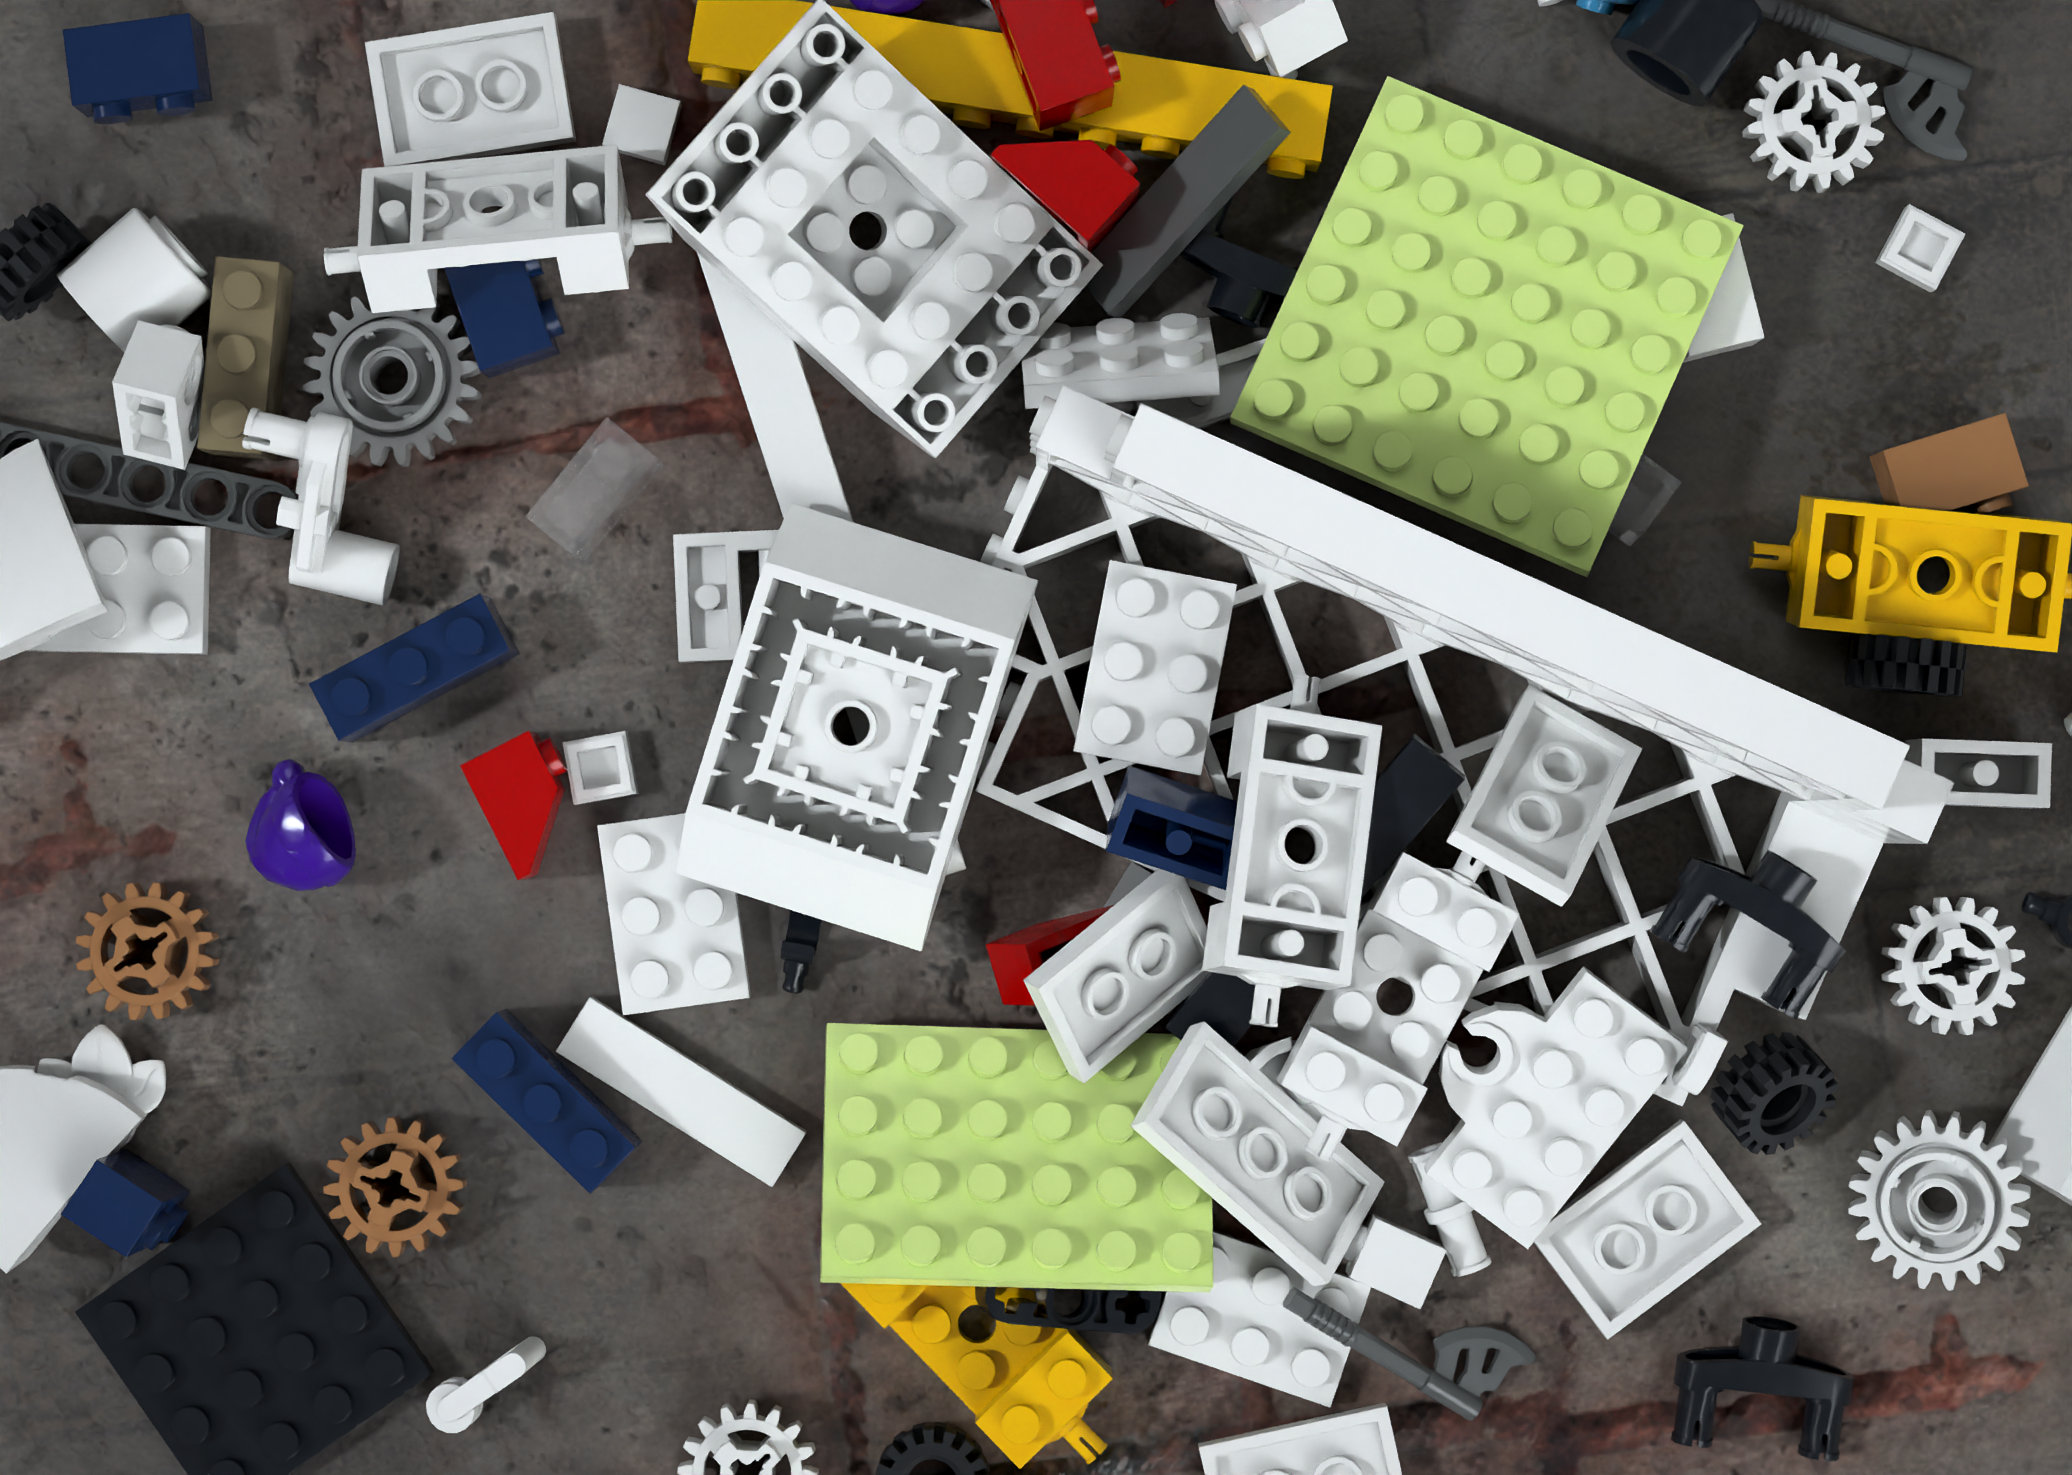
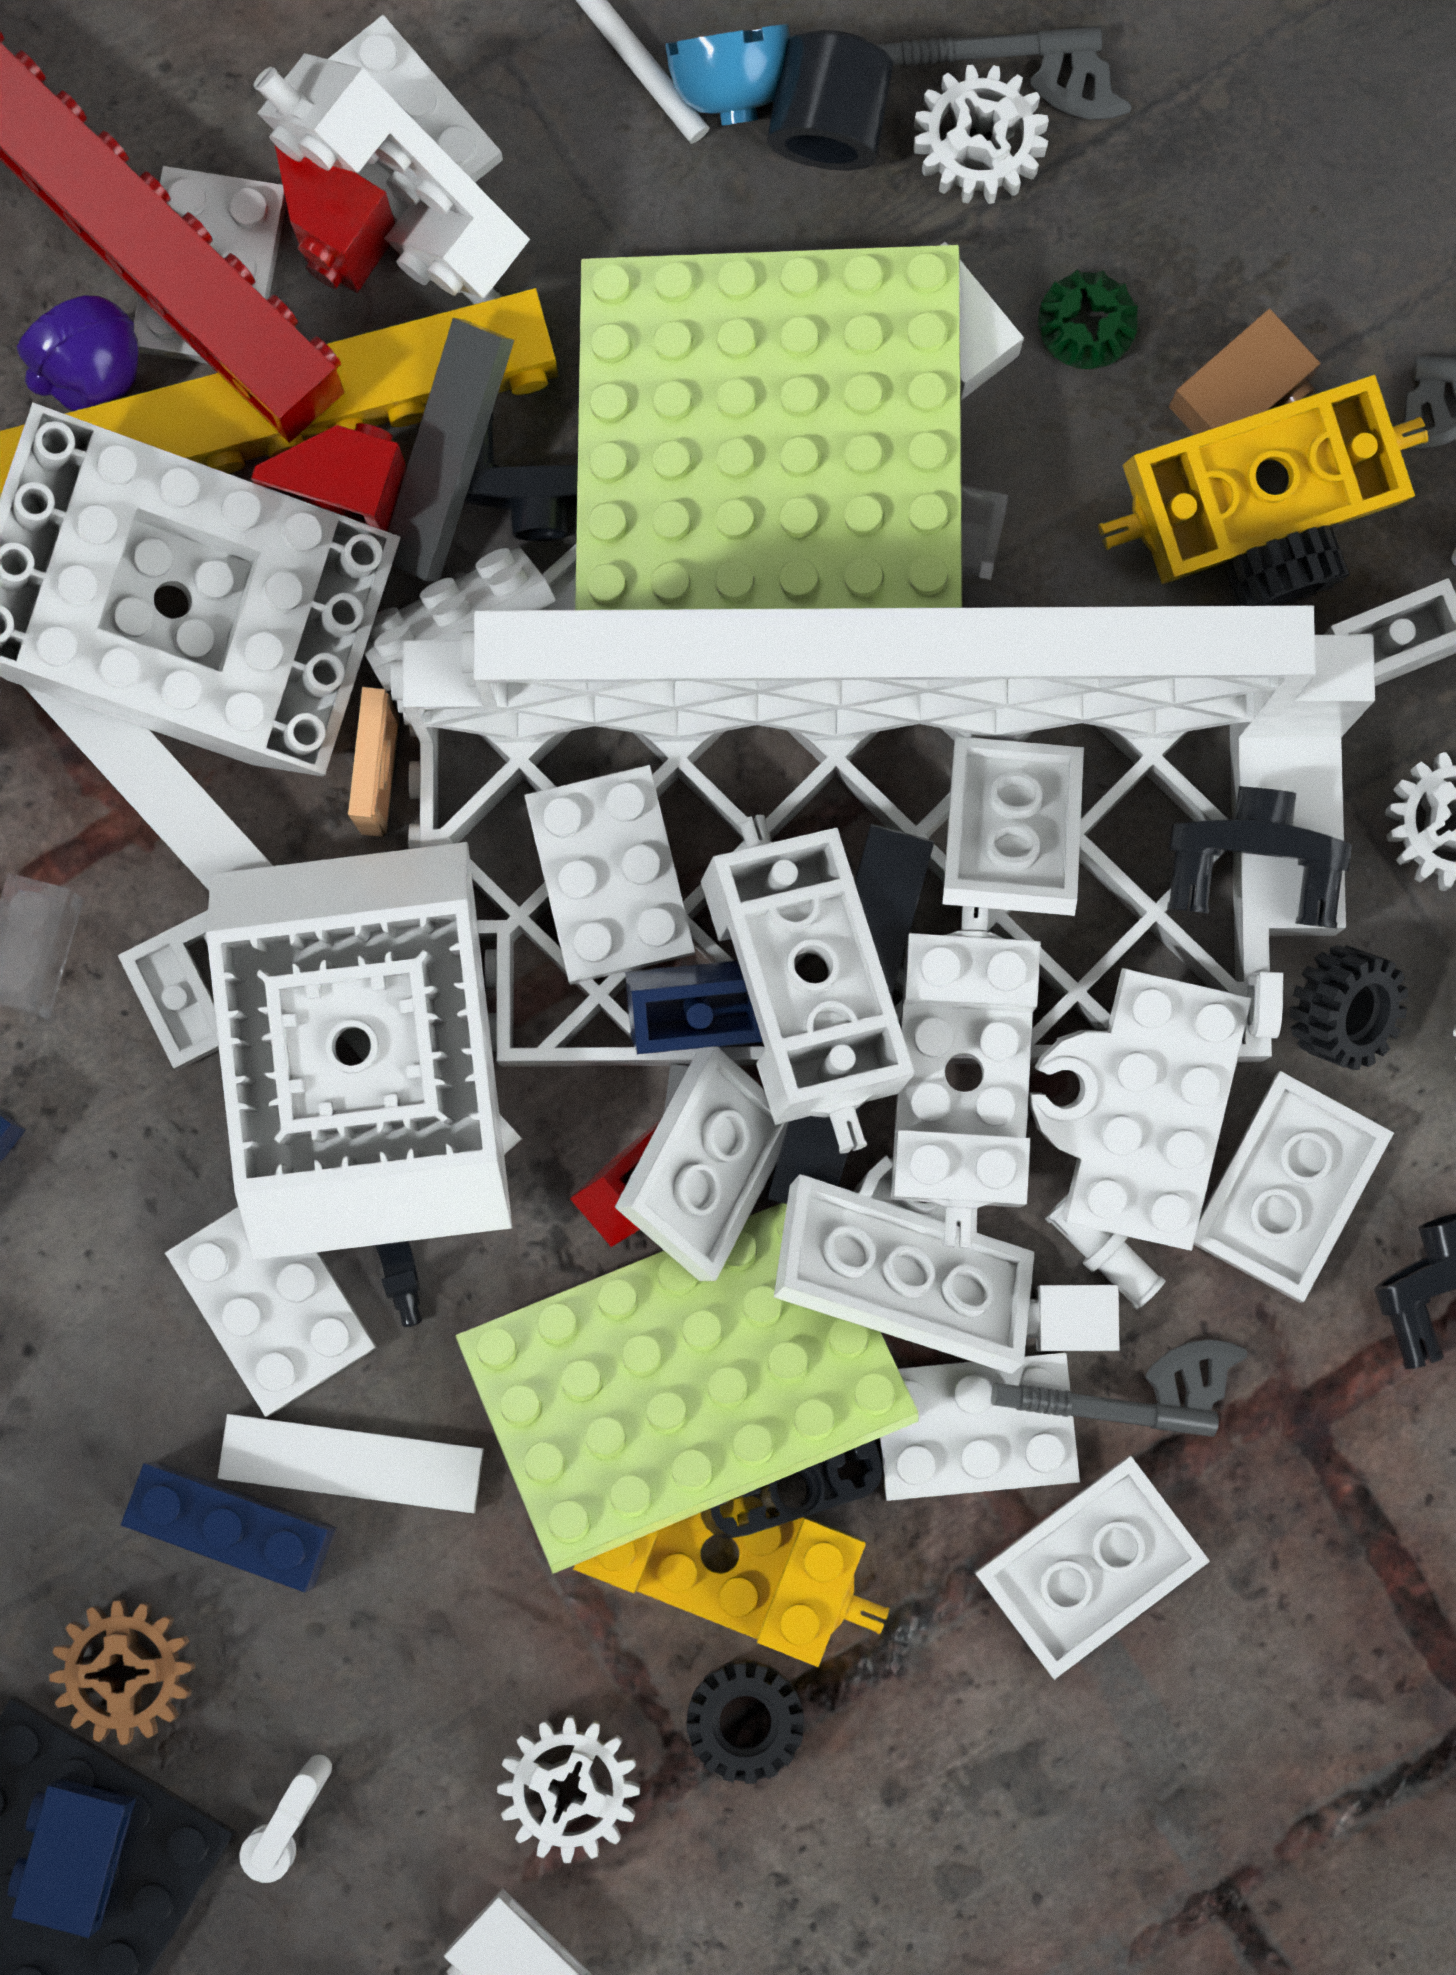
camera: 25 degrees left, 5 degrees down
red slope [460,731,568,880] -> none
white tile [563,731,639,805] -> none
white tile [1875,204,1965,293] -> none
none -> dark blue brick [7,1778,136,1938]
none -> light nougat tile [348,687,400,837]
none -> dark green gear [1038,269,1138,369]

